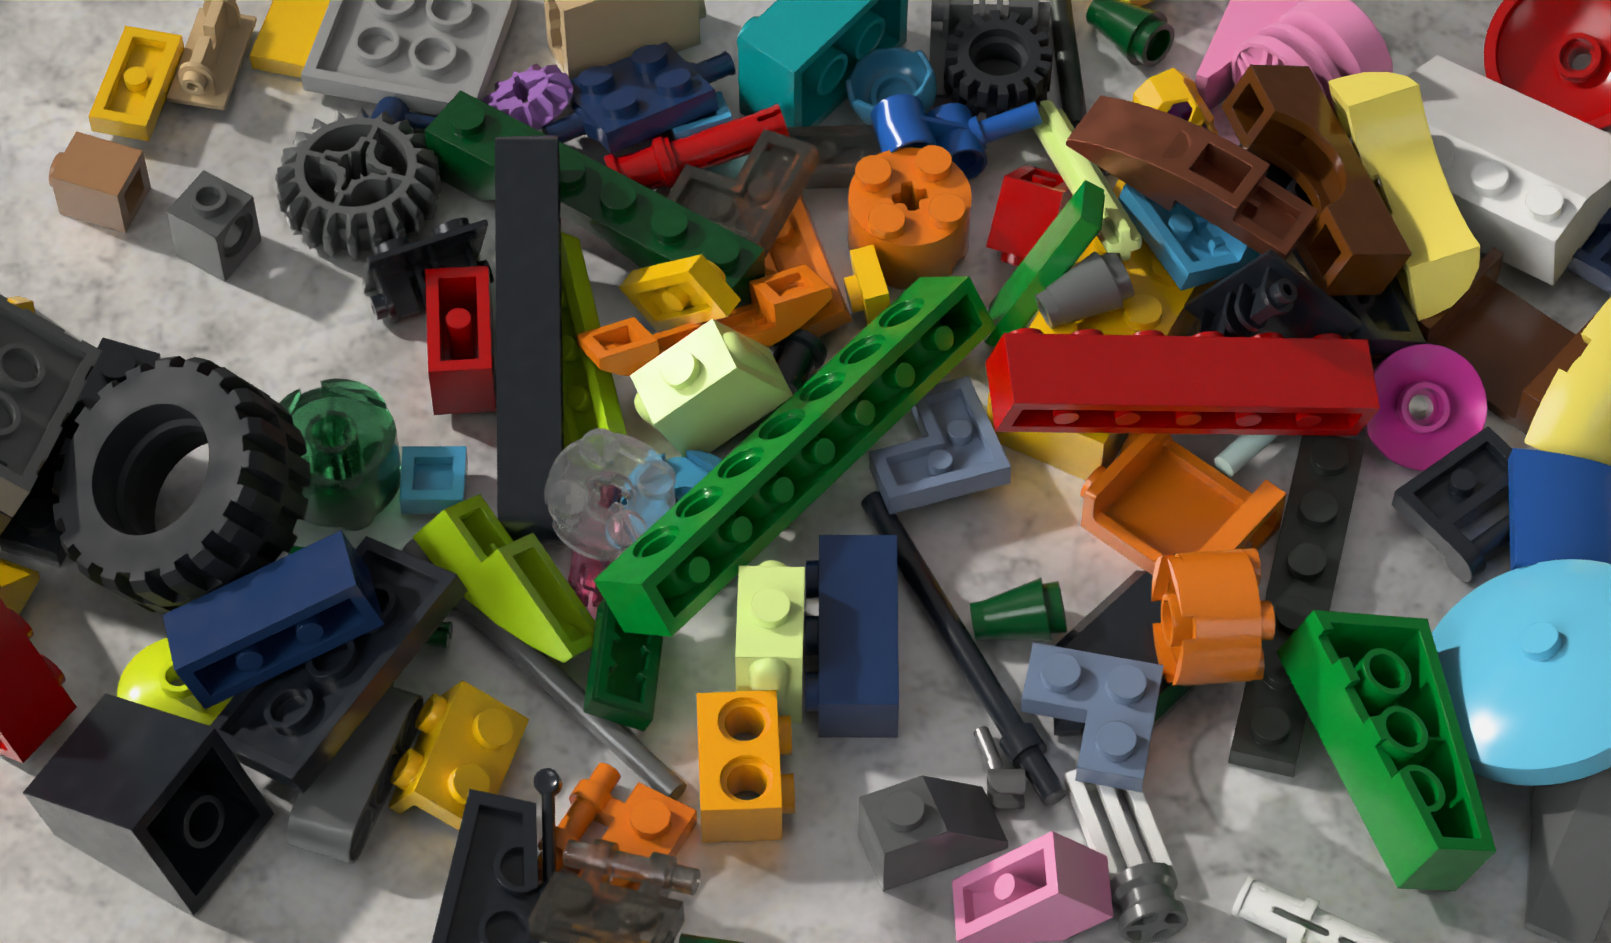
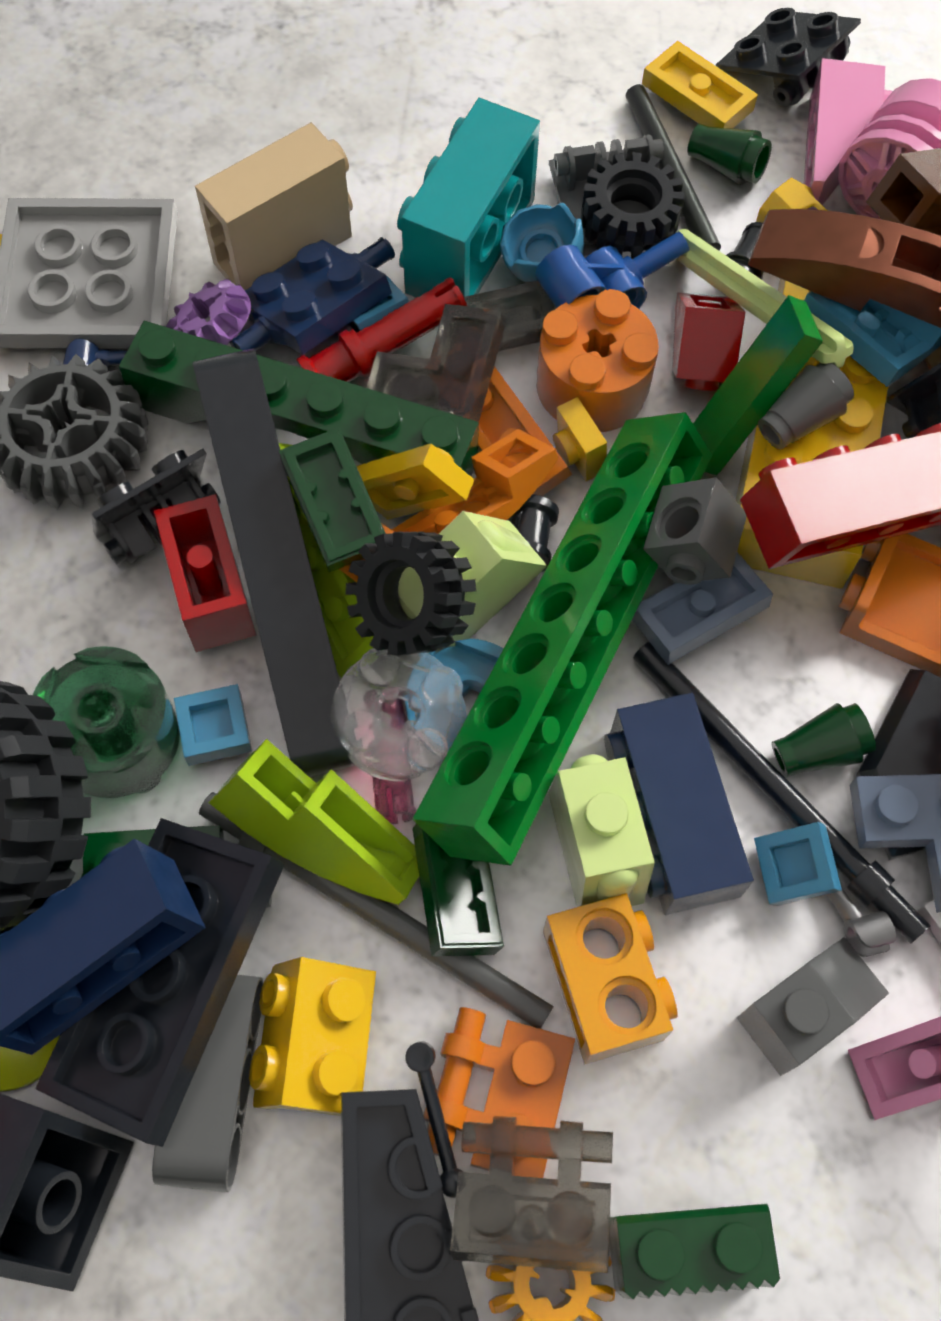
camera: 15 degrees left, 10 degrees up
none -> dark green plate [279,428,386,573]
none -> black tyre [345,532,477,656]
none -> dark grey brick [643,477,747,585]
none -> dark azure plate [754,822,842,906]

